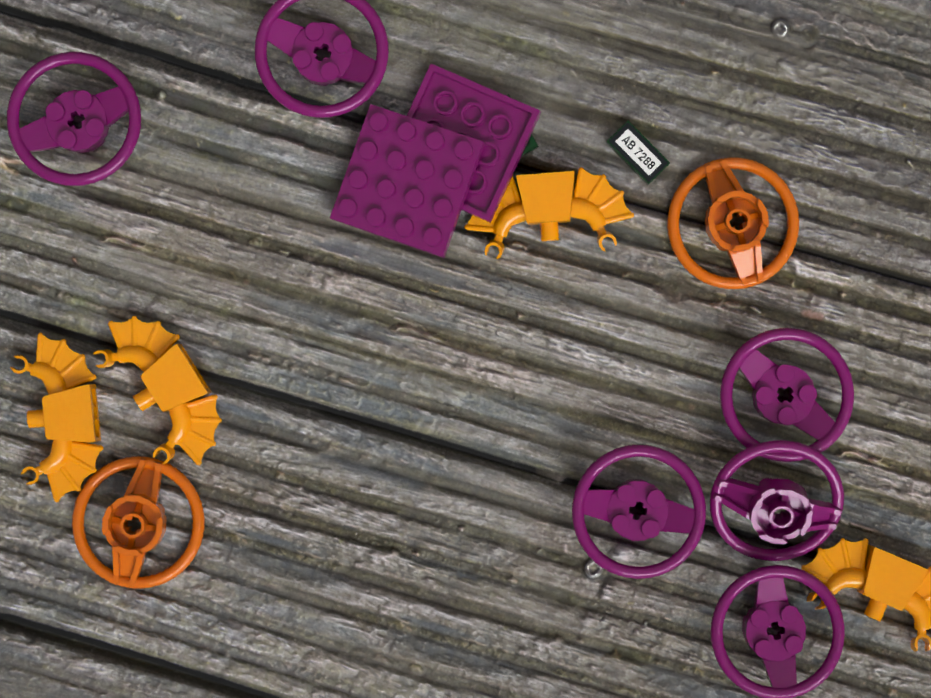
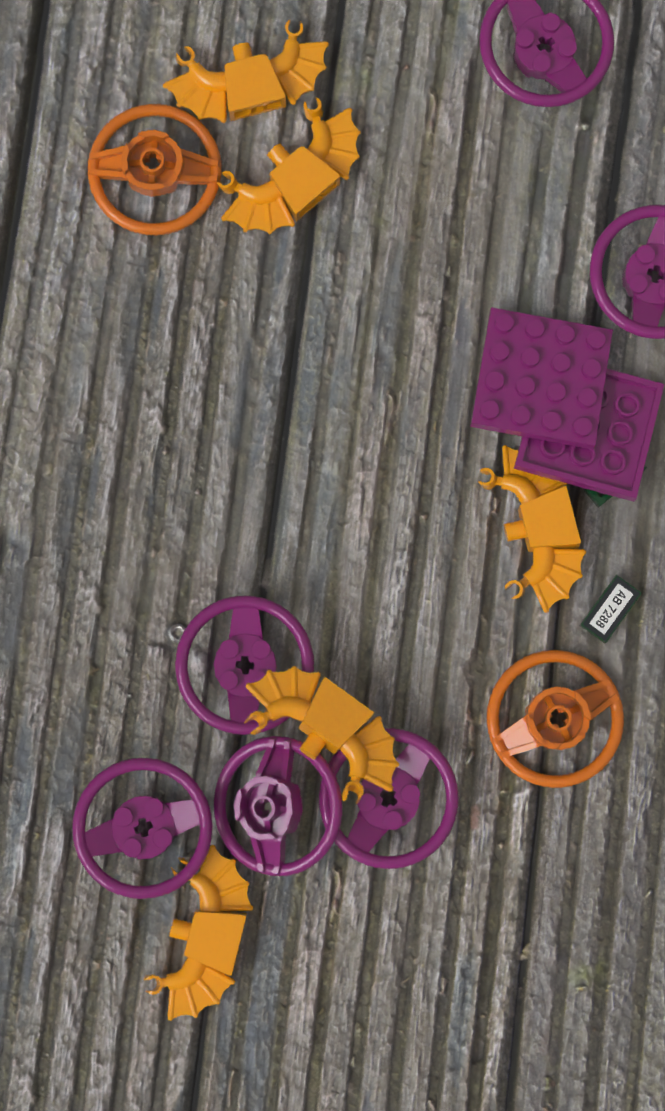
camera: 80 degrees right, 5 degrees down
none -> light orange torso [244,666,399,804]

